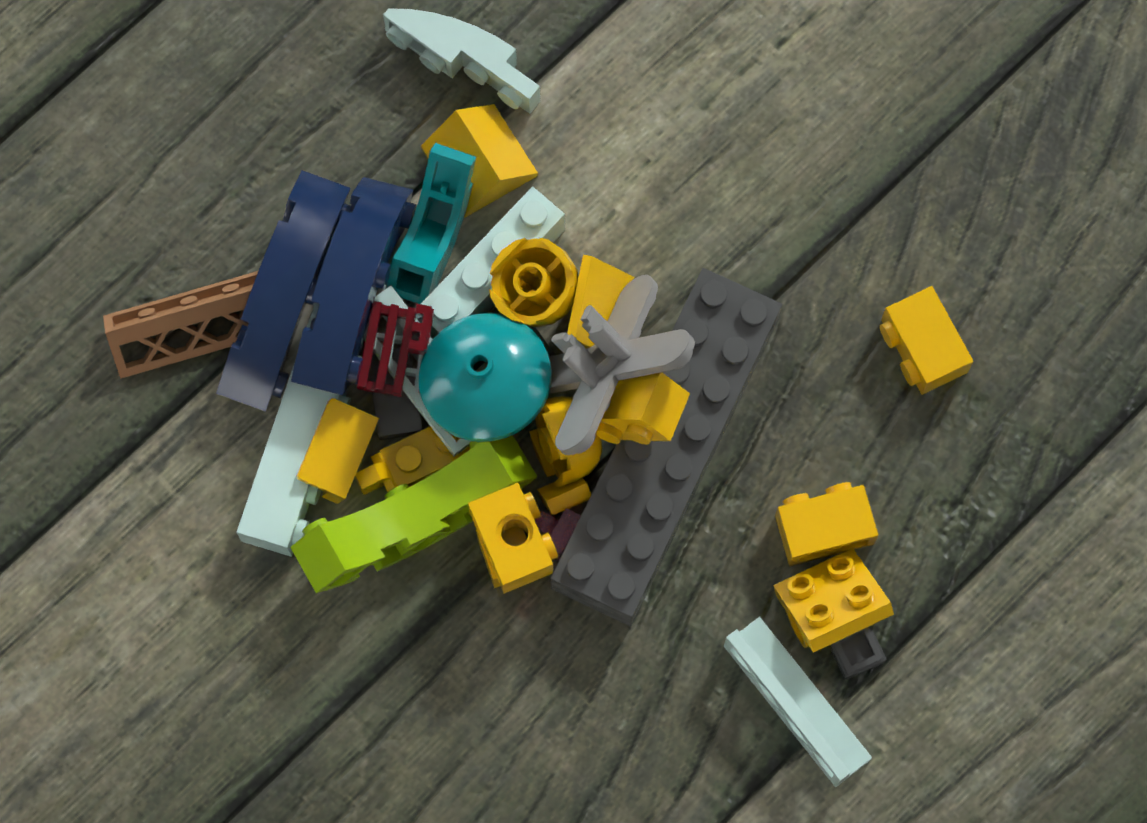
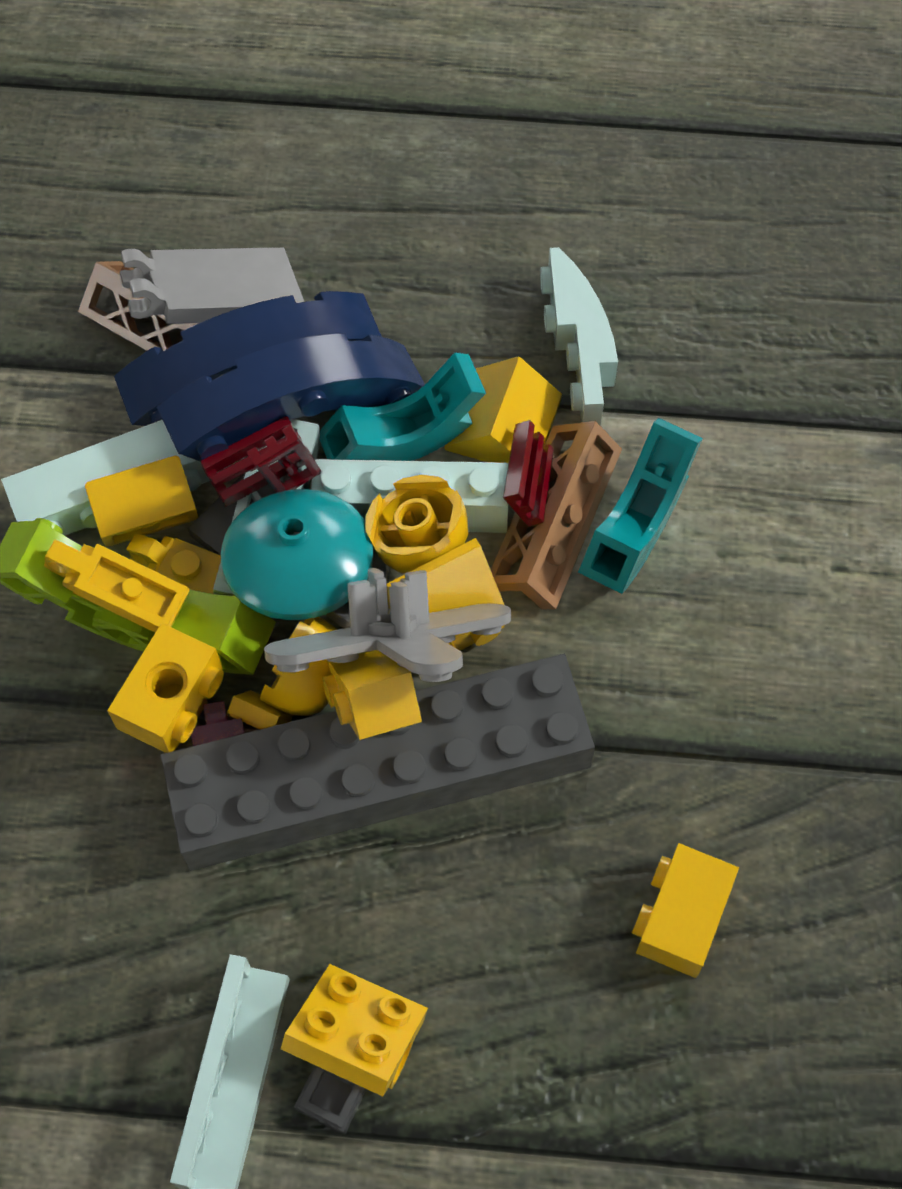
camera: 50 degrees right, 10 degrees down
yellow brick [775,482,879,566] -> none
none -> yellow hinge [44,539,190,632]
none -> light grey tile [120,247,304,324]
none -> medium nougat fence [491,421,622,609]
none -> dark red tile [503,420,554,527]
none -> teal arch [578,418,703,594]

